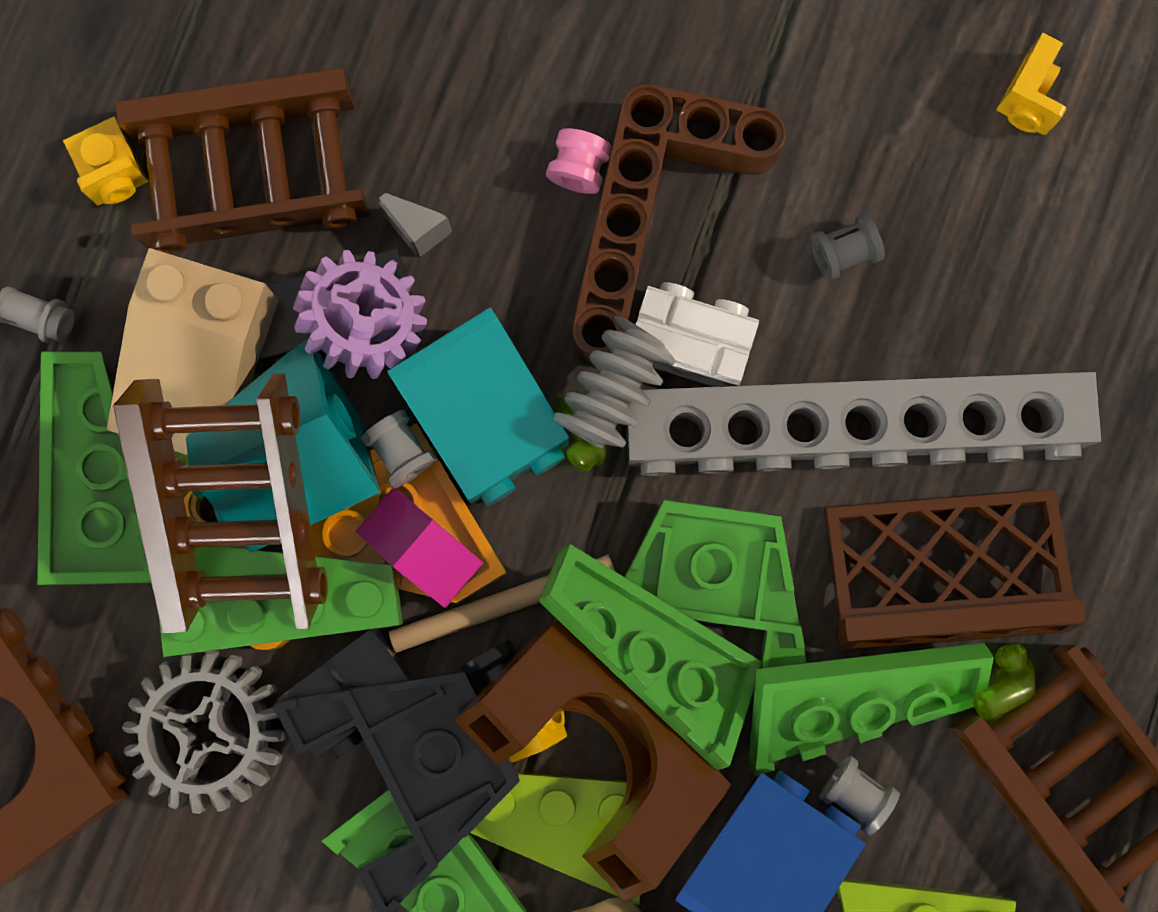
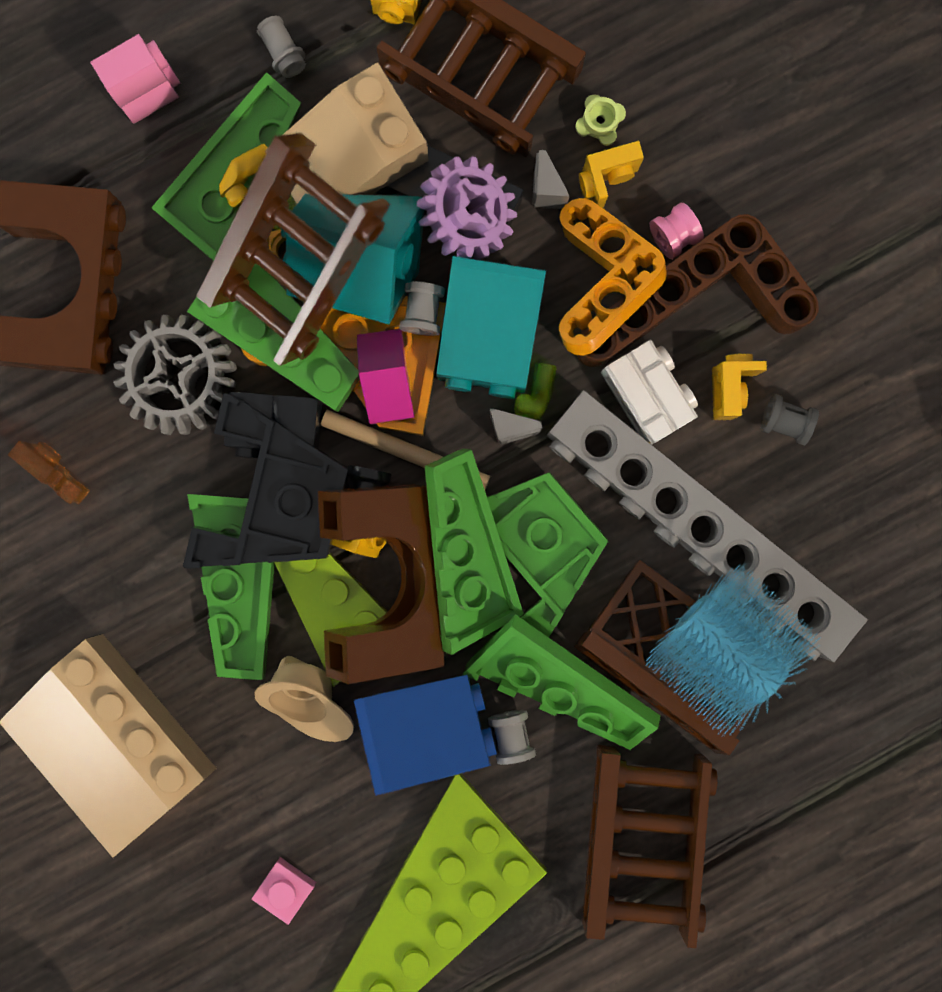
camera: 45 degrees right, 5 degrees up
light grey piece [552,315,676,450] -> none
clear neon green arm [973,643,1035,721] -> none
none -> yellow arm [219,144,268,208]
none -> light grey slope [489,408,542,445]
none -> light orange beam [559,198,667,356]
none -> yellowish green plate [575,94,626,146]
none -> yellow bracket [579,141,644,208]
none -> medium azure piece [646,564,821,737]
none -> yellow bracket [712,354,767,420]

